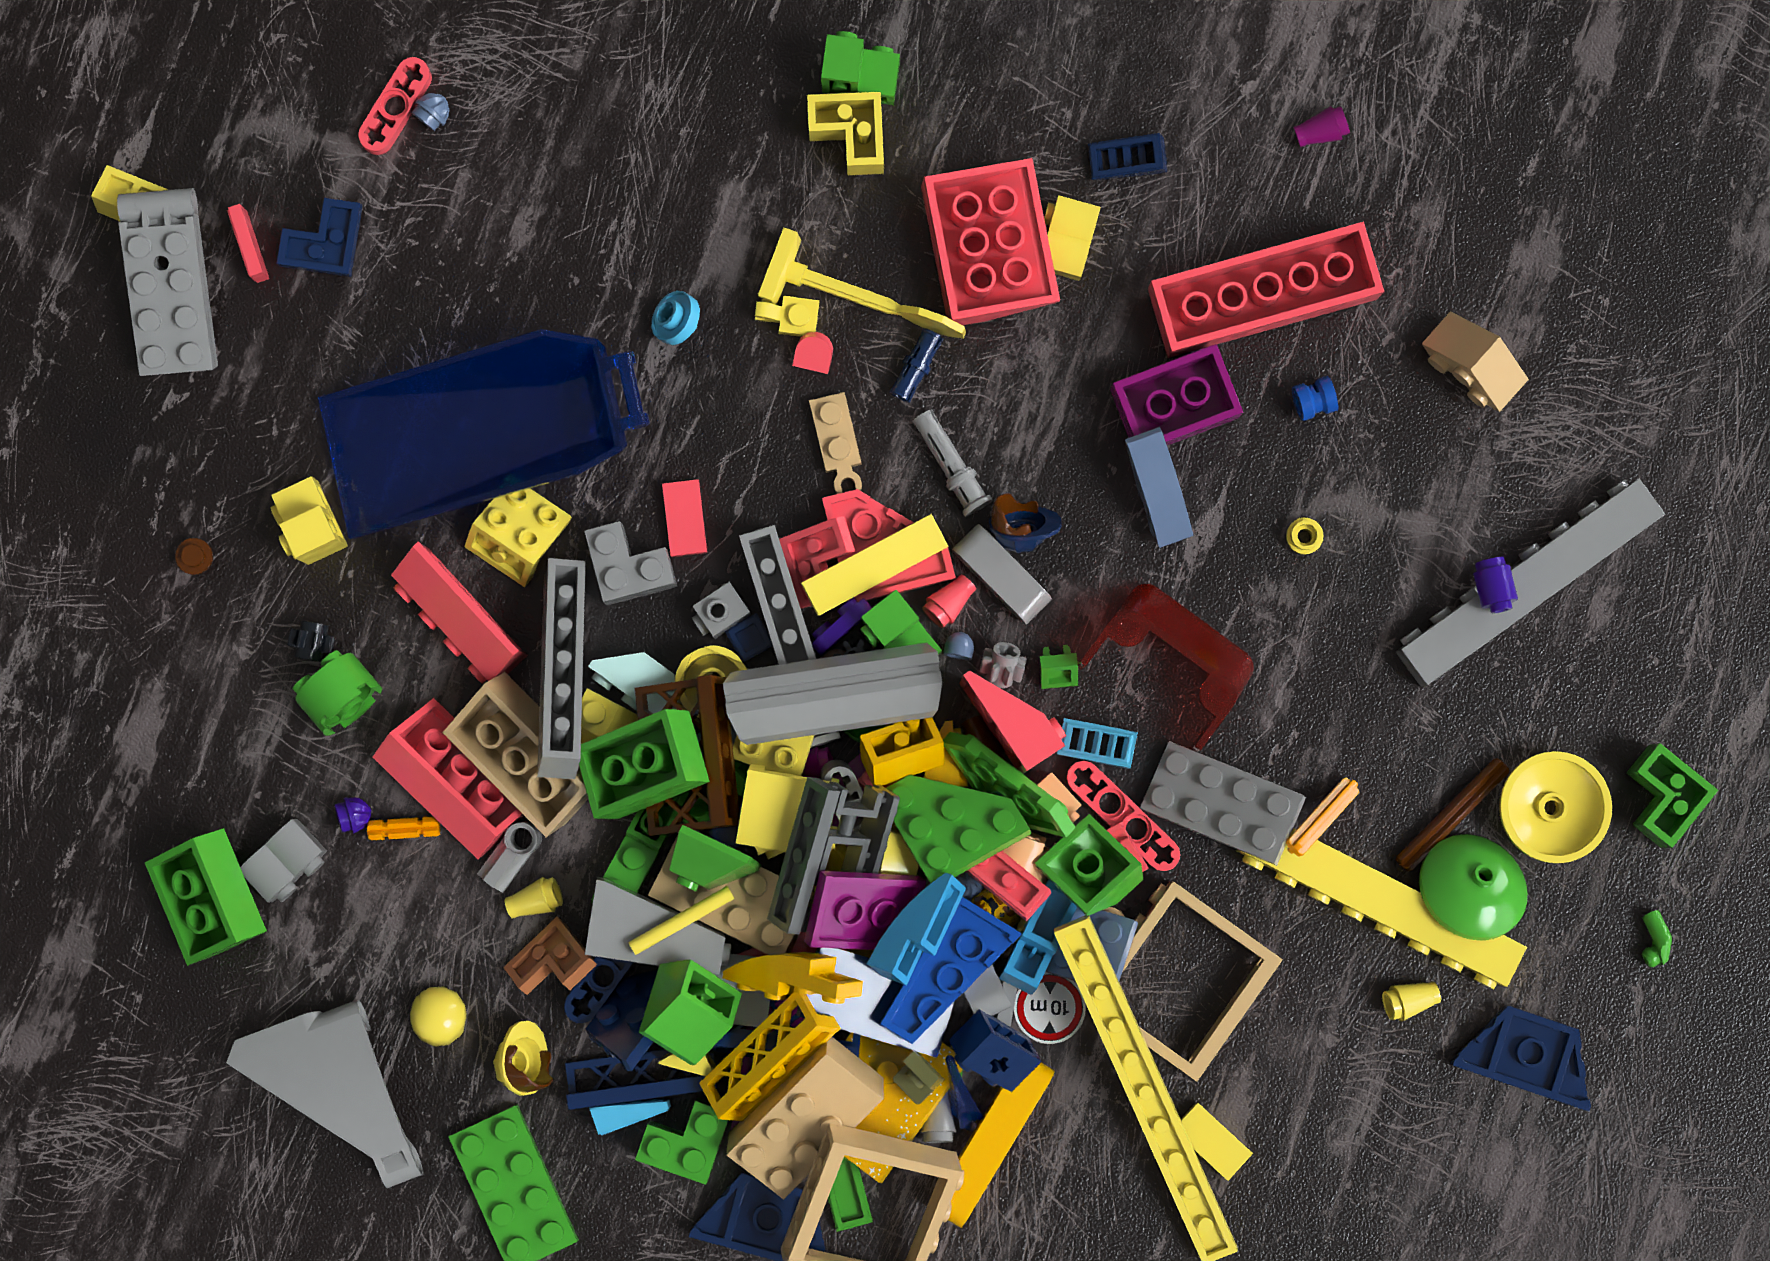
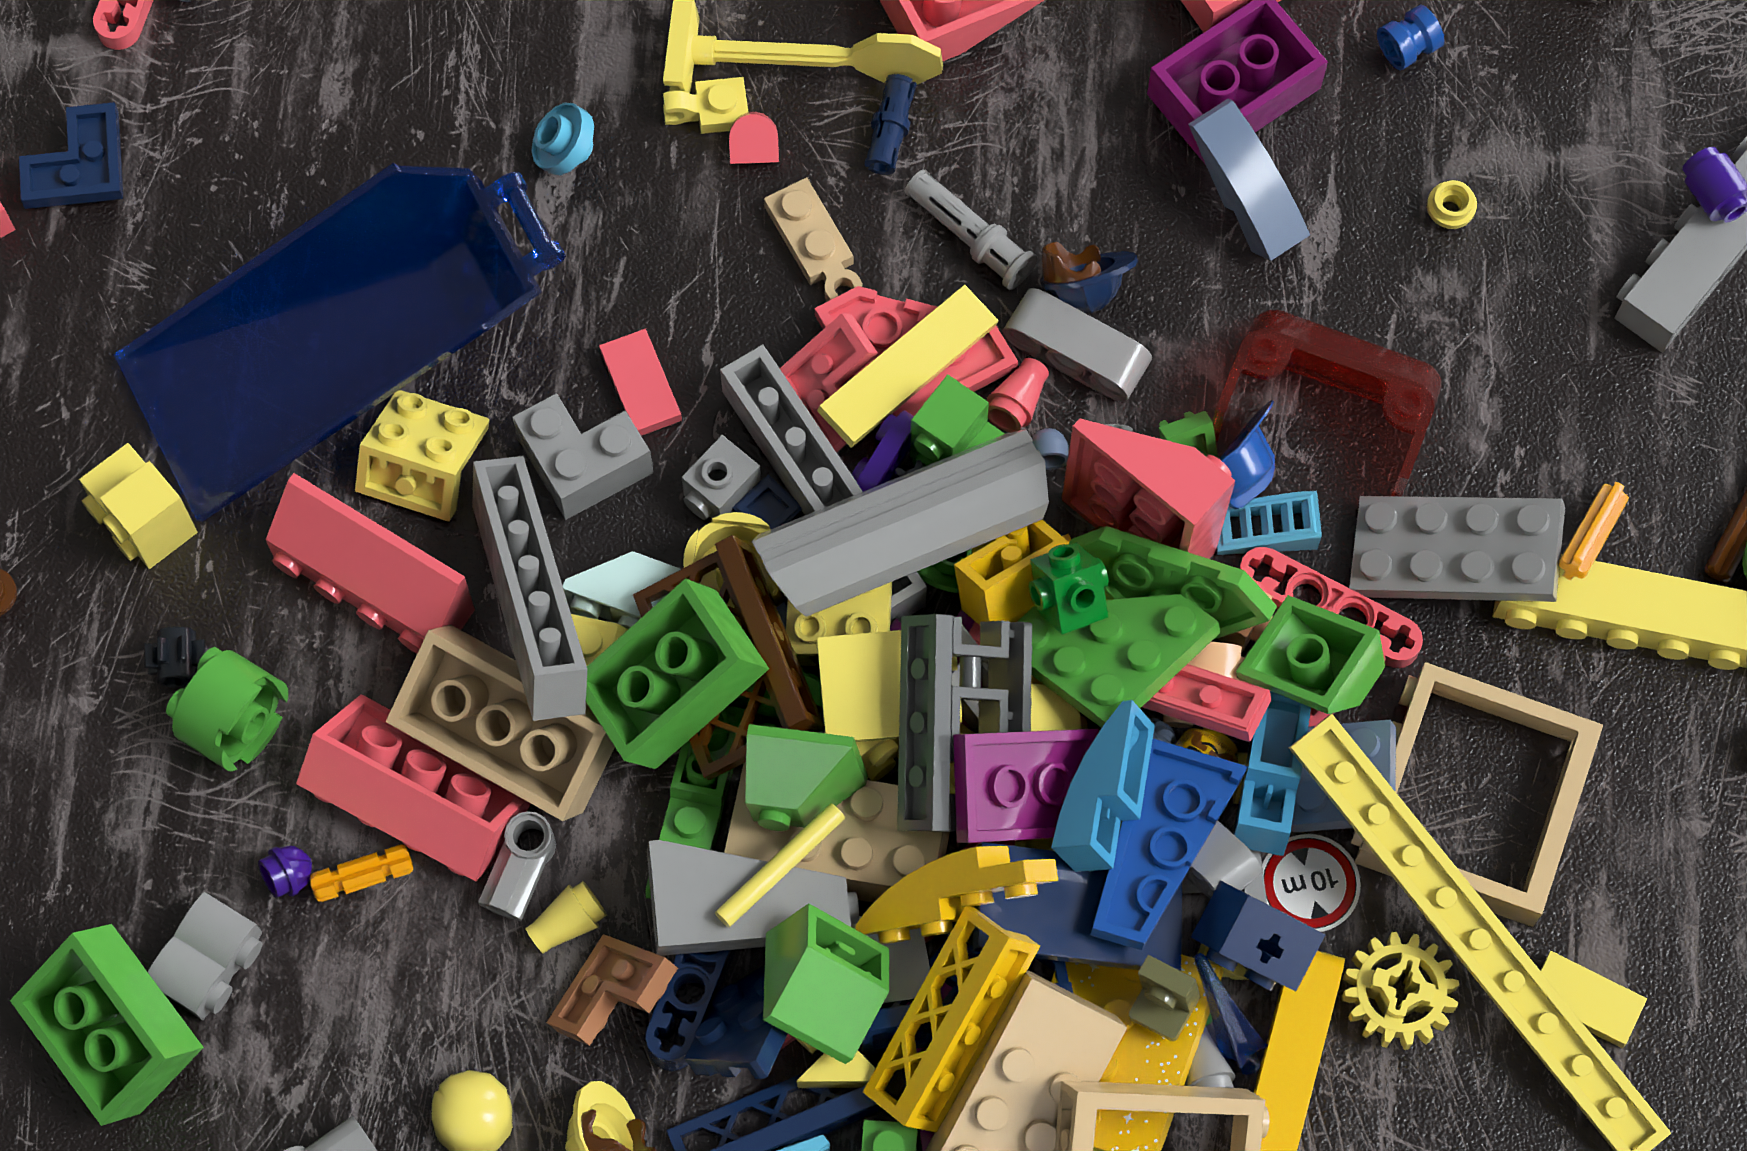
camera: 15 degrees left, 15 degrees down
none -> green brick [1029,542,1109,635]
none -> blue piece [1219,400,1275,509]
none -> light yellow gear [1342,932,1459,1050]

